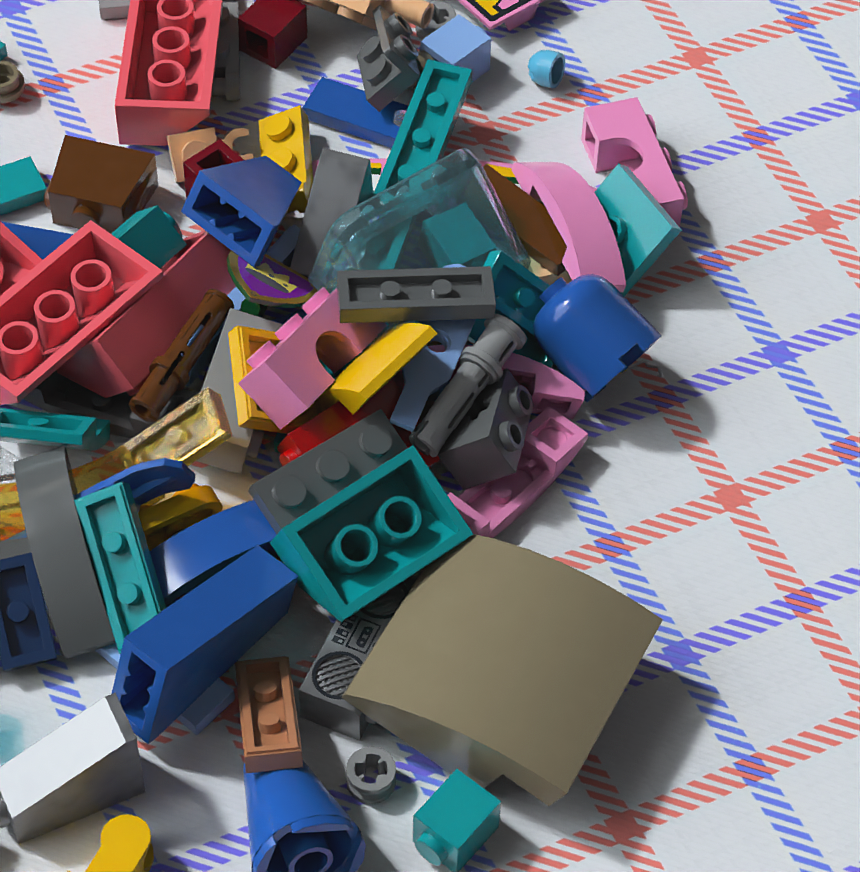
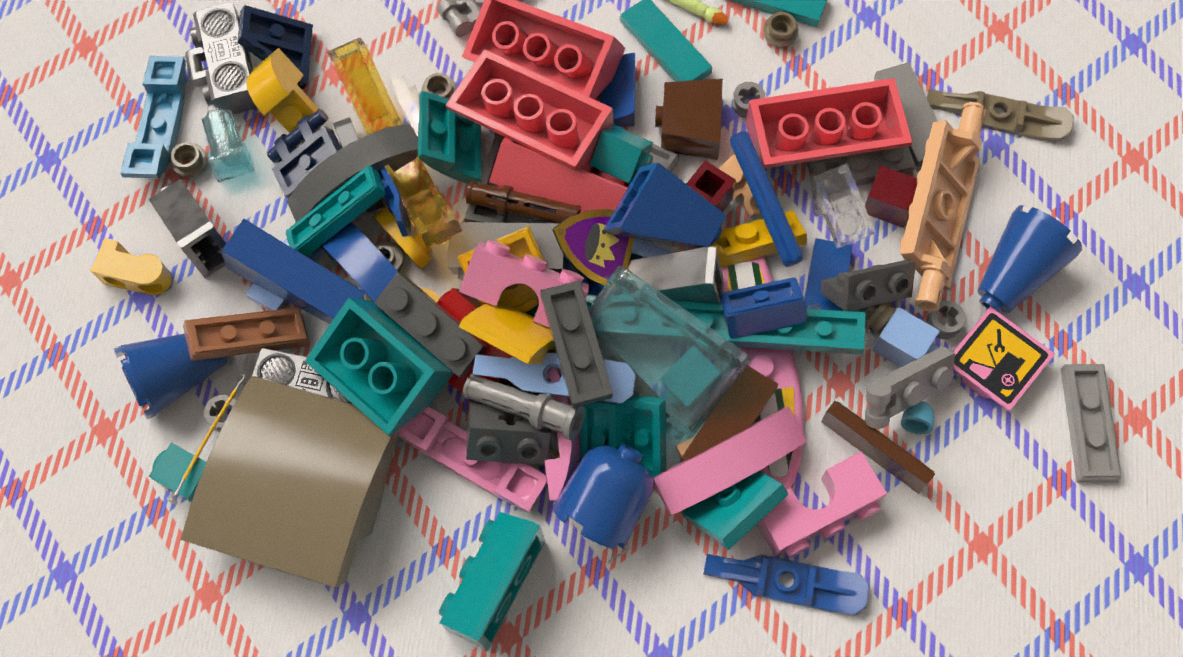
camera: 85 degrees right, 15 degrees up
none -> yellow piece [167,373,247,504]
none -> teal slope [438,512,546,652]
none -> blue piece [703,554,870,616]
none -> blue slope [719,277,807,338]
none -> blue axle [730,131,803,267]
none -> light grey bush [732,82,765,118]
none -> clear slope [811,163,876,249]
none -> reddish brown tile [821,401,935,494]
none -> light grey plate [865,346,955,429]

